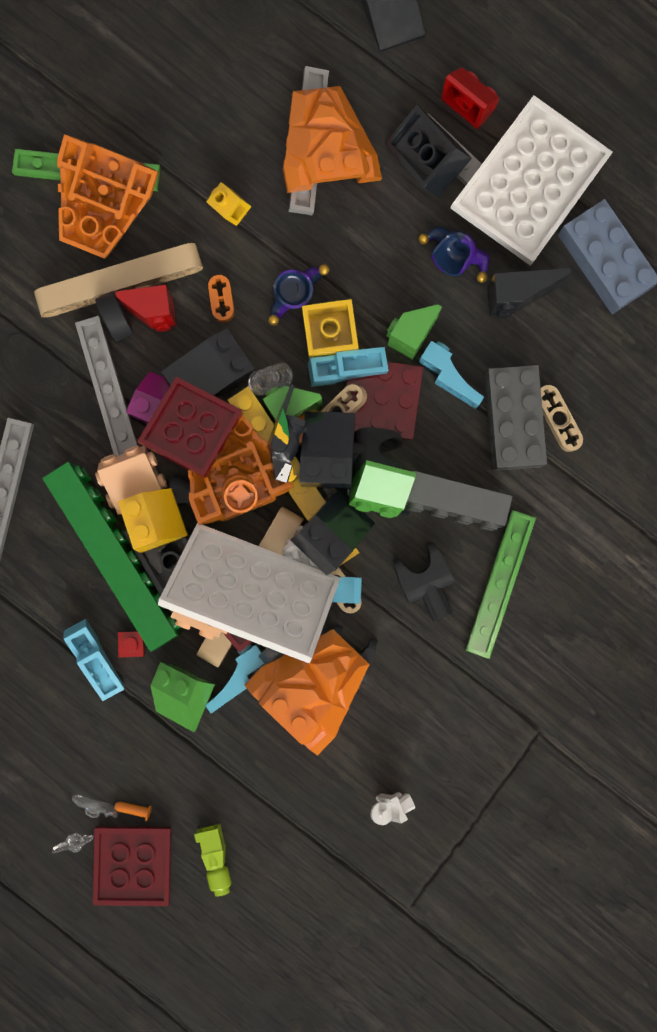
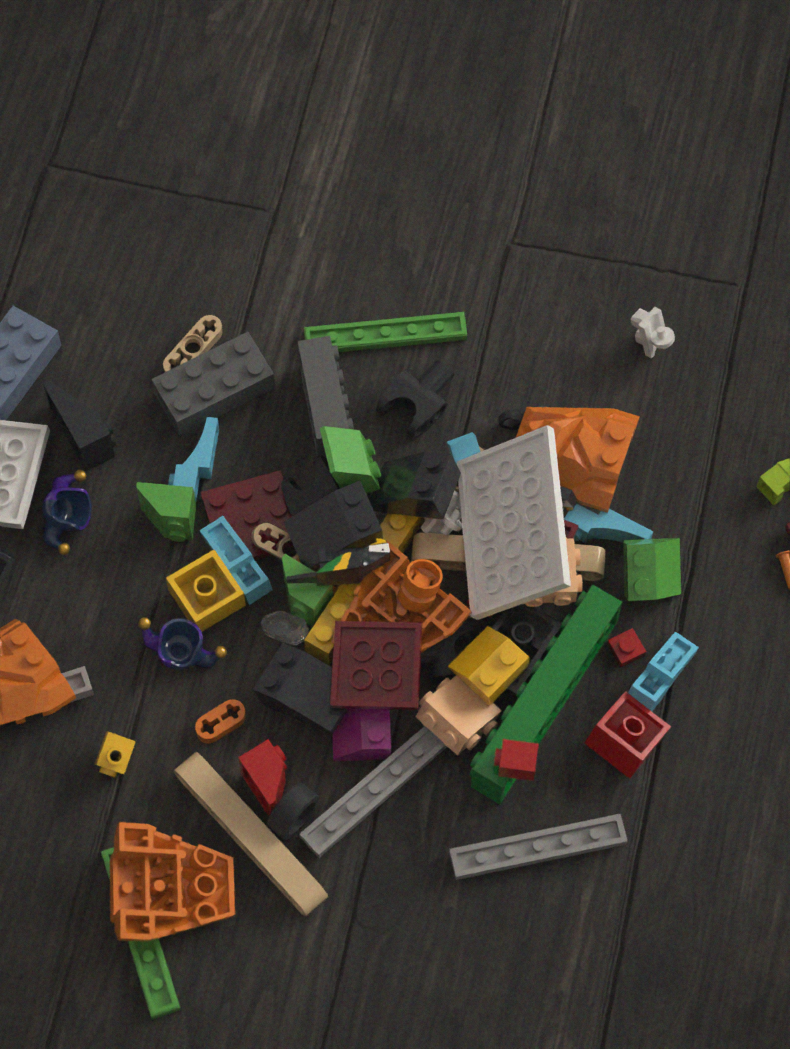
camera: 115 degrees left, 20 degrees down
none -> red brick [494,739,538,781]
none -> red slope [584,691,671,779]

